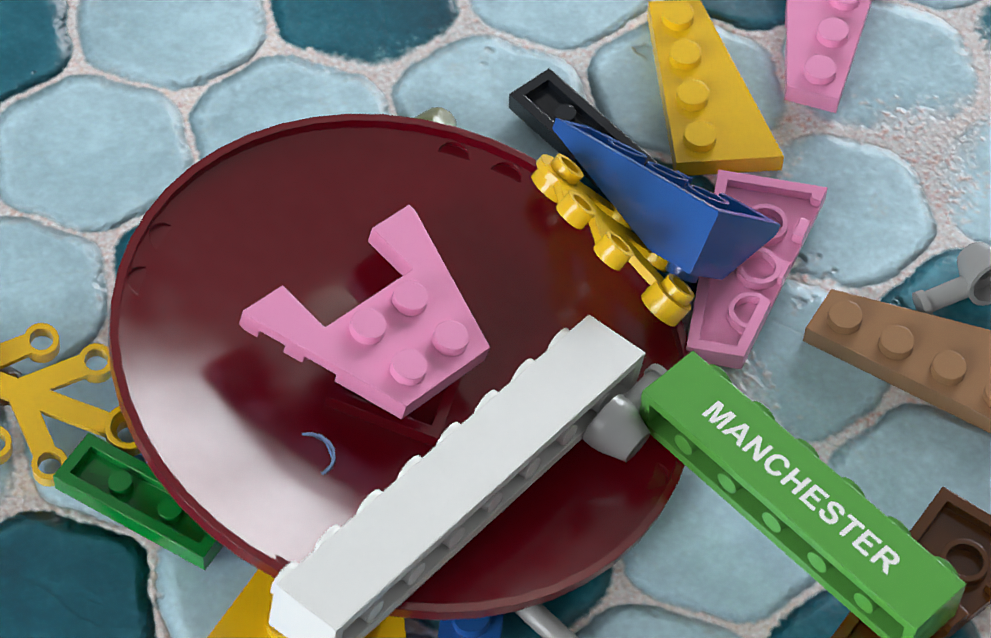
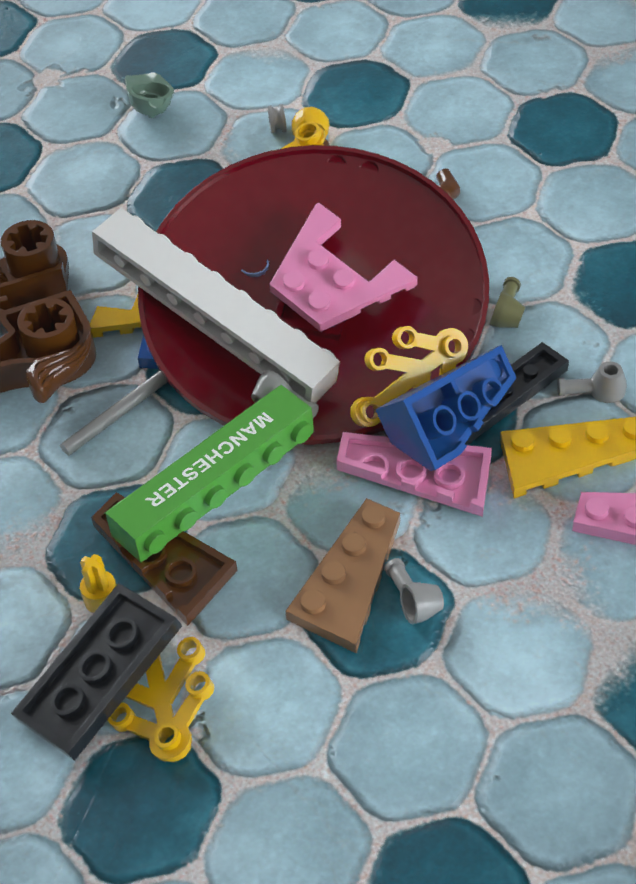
camera: 95 degrees right, 5 degrees down
none -> reddish brown arm [436,168,460,200]
none -> light grey bar [557,361,627,403]

